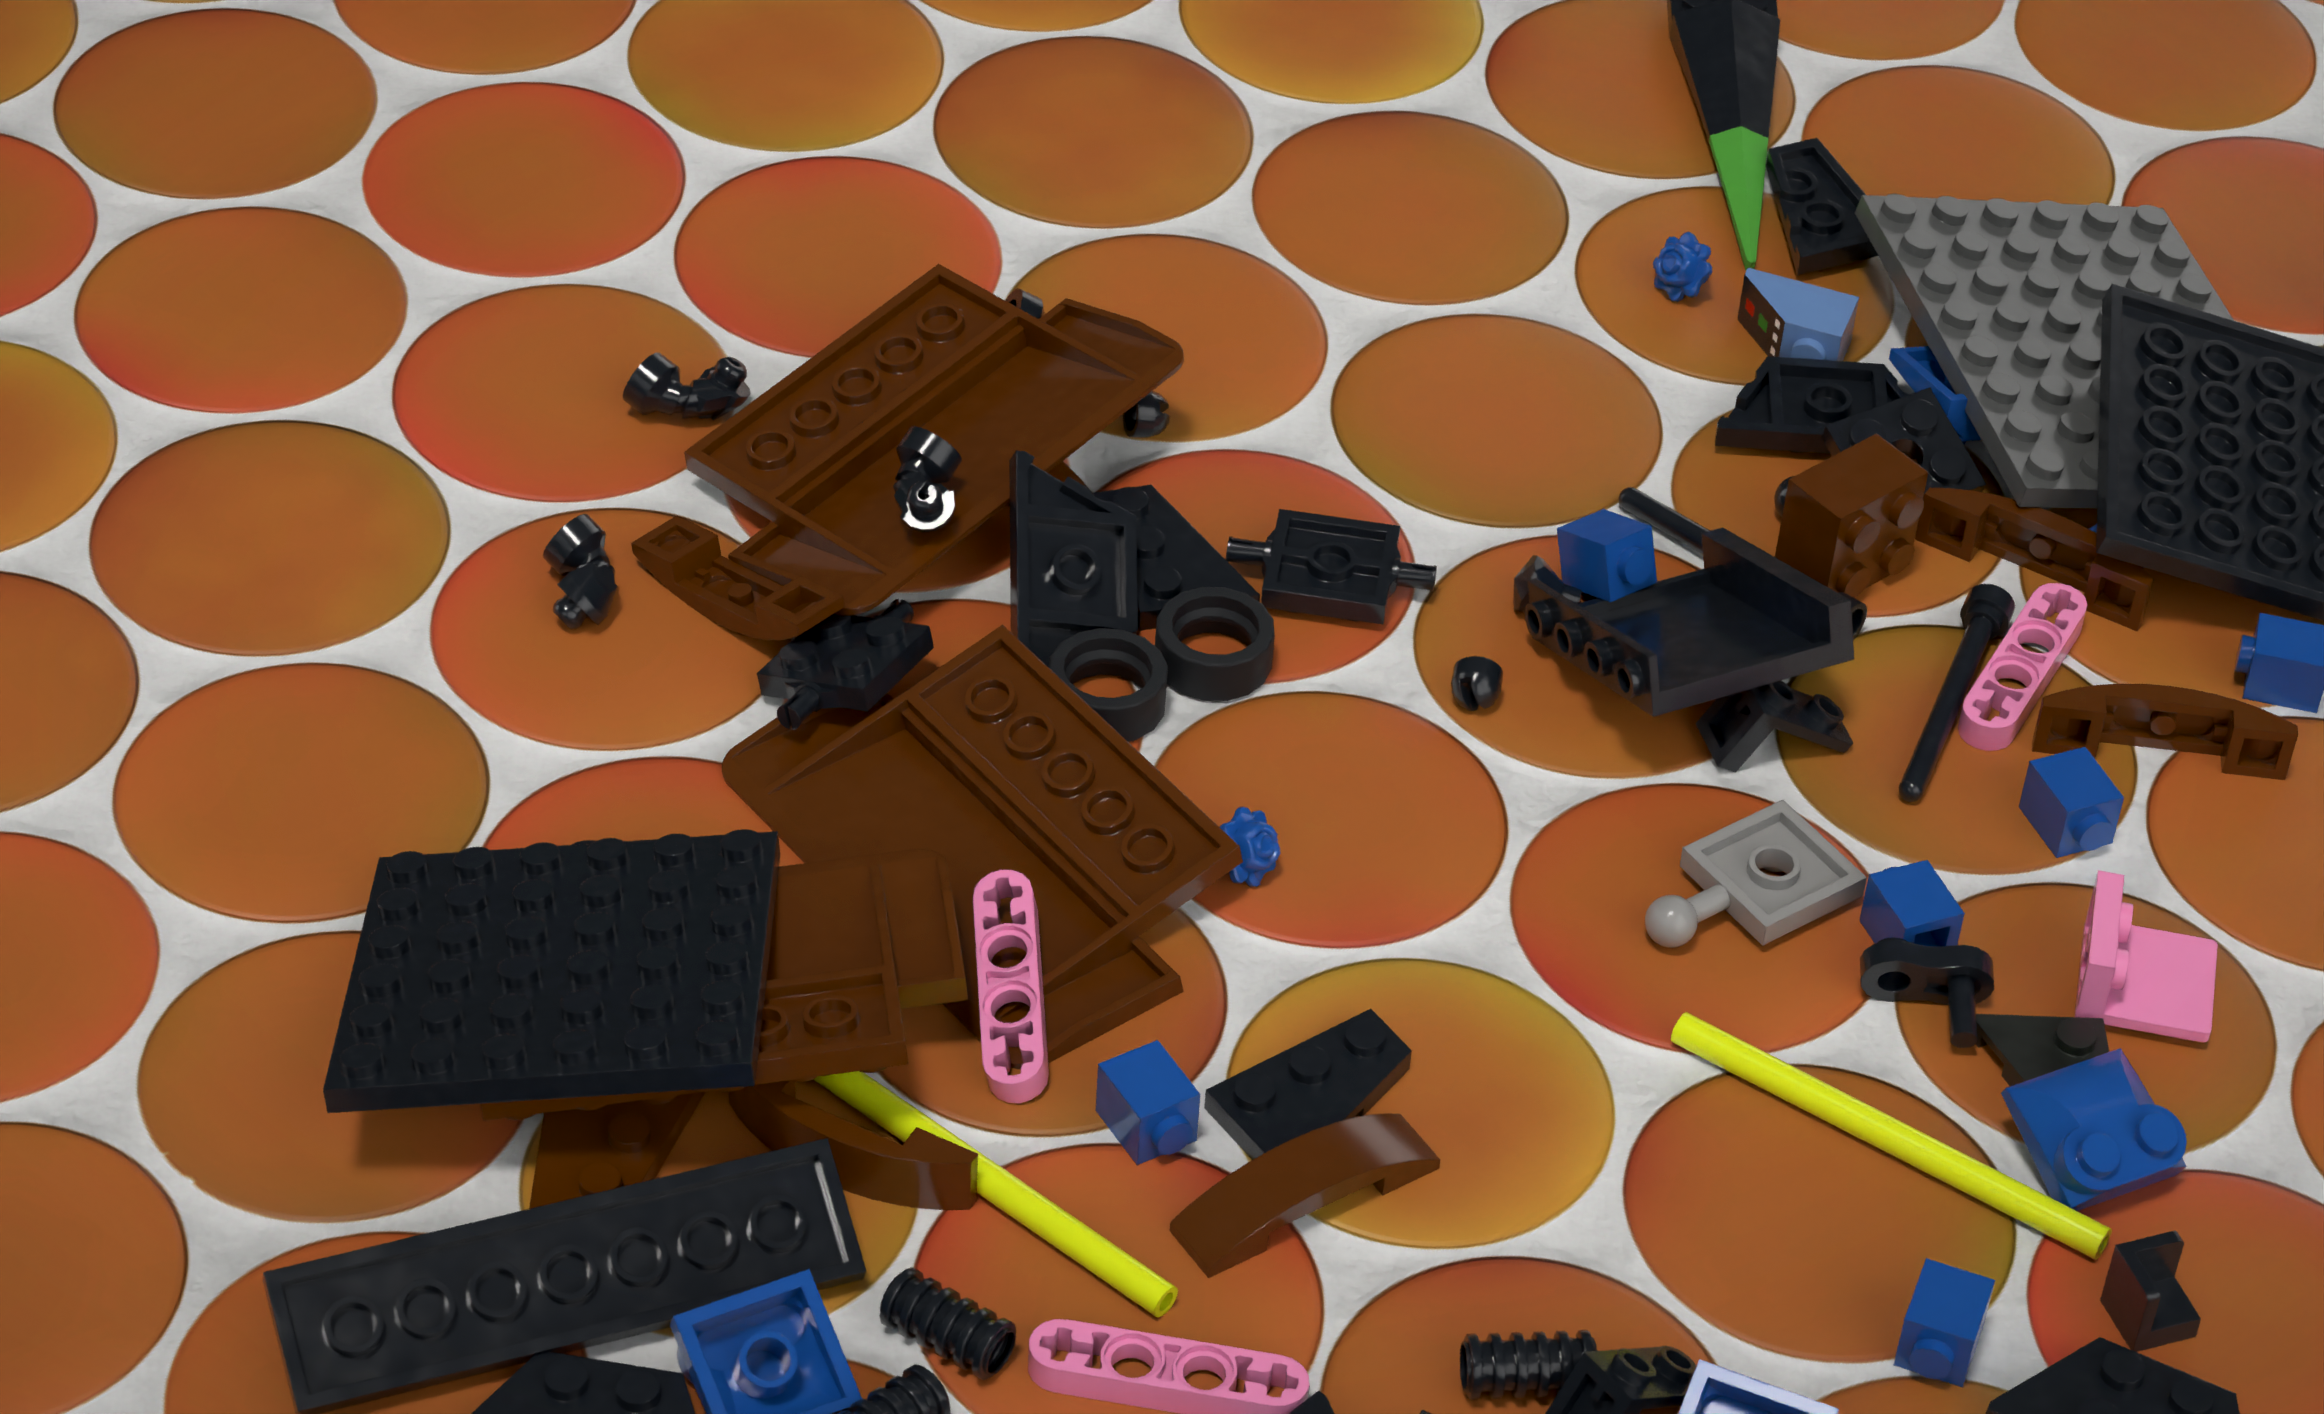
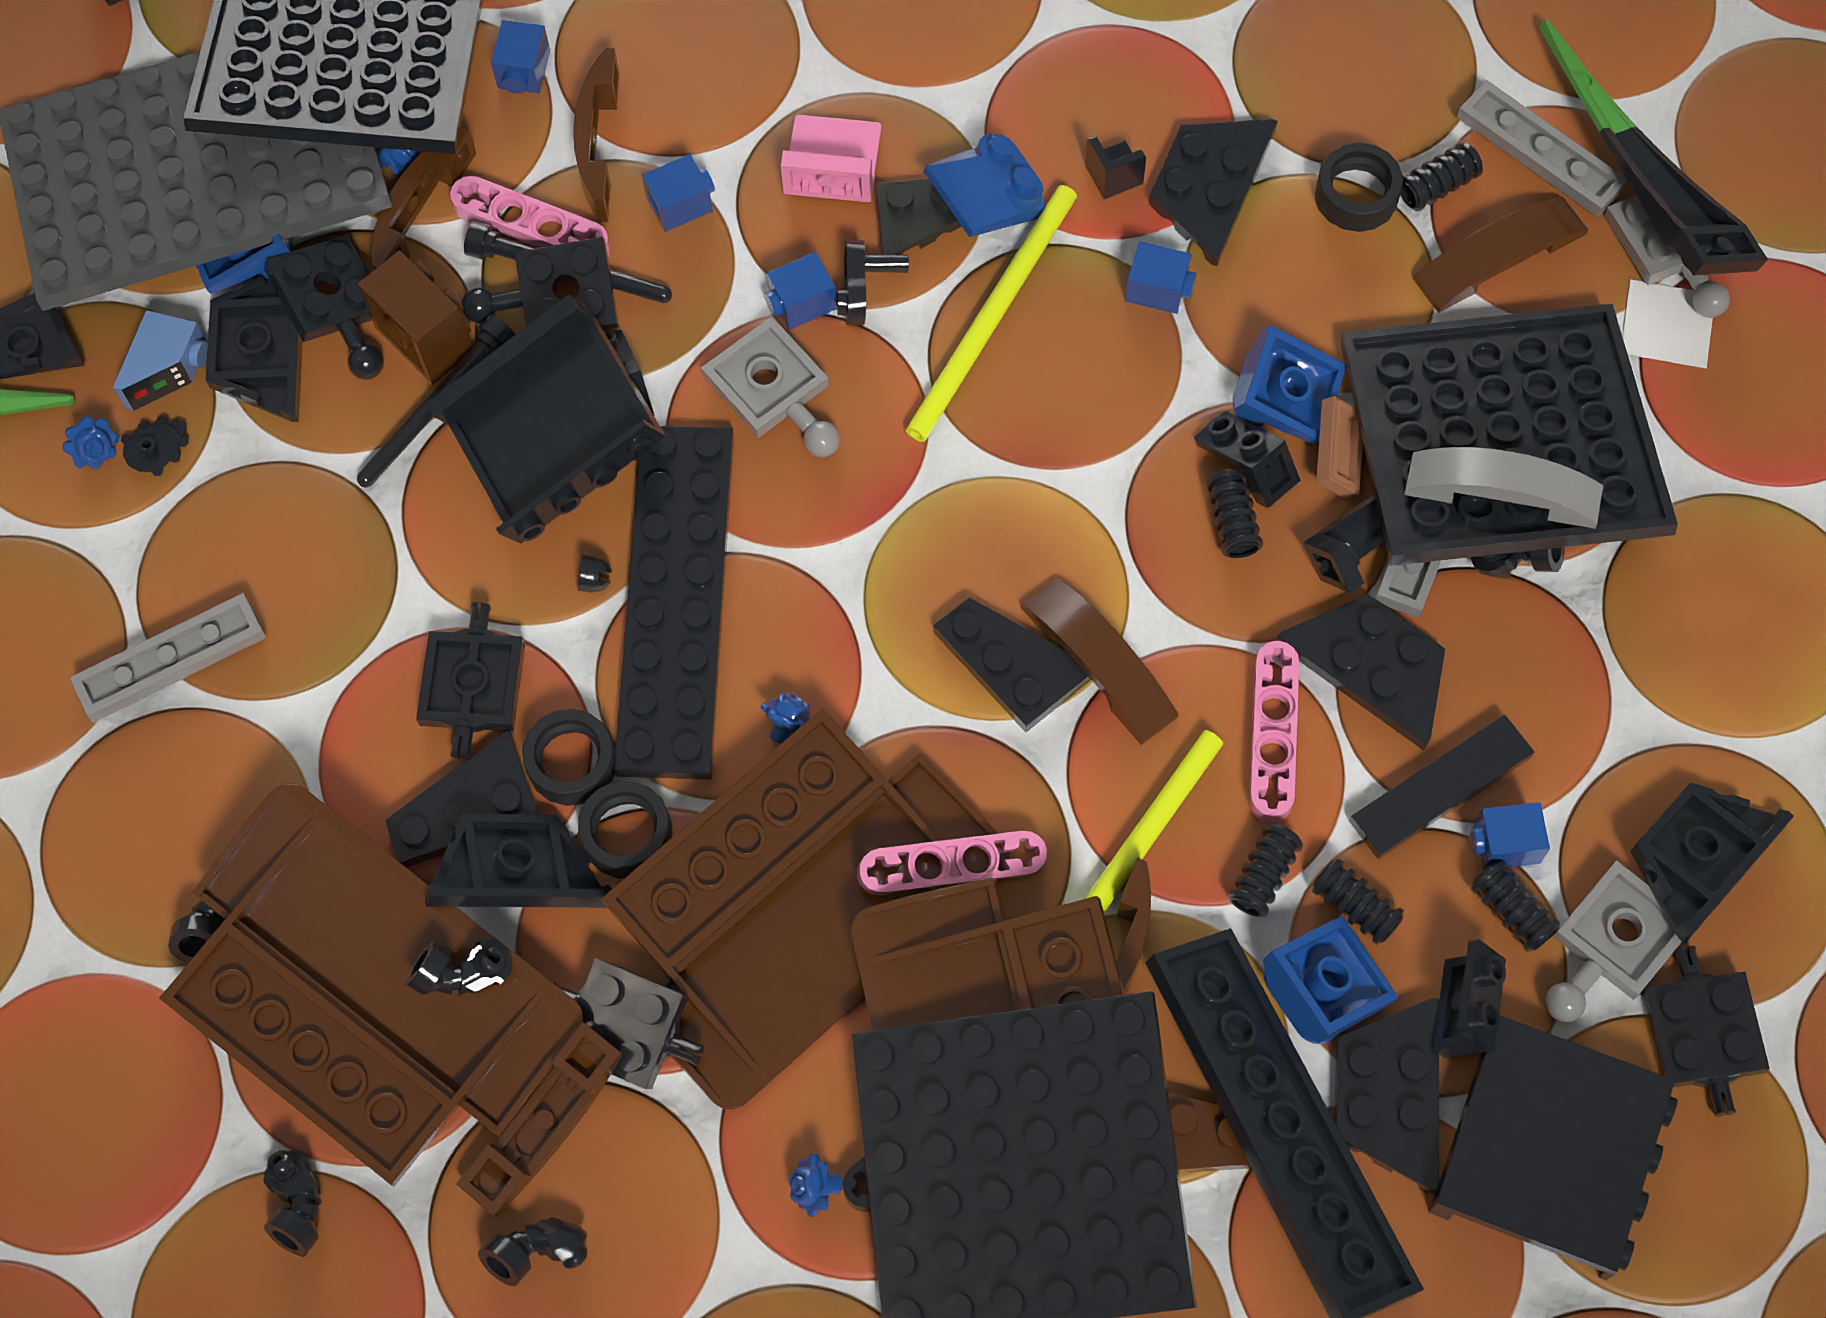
camera: 90 degrees left, 25 degrees up
blue brick [1095,1040,1200,1165] -> none
black rock [1513,555,1582,612] -> none
blue brick [1557,509,1657,602] -> none
none -> light grey plate [70,593,266,723]
none -> black piece [121,416,189,476]
none -> black plate [461,236,619,330]
none -> black plate [614,426,734,779]
none -> blue plant [788,1153,843,1217]

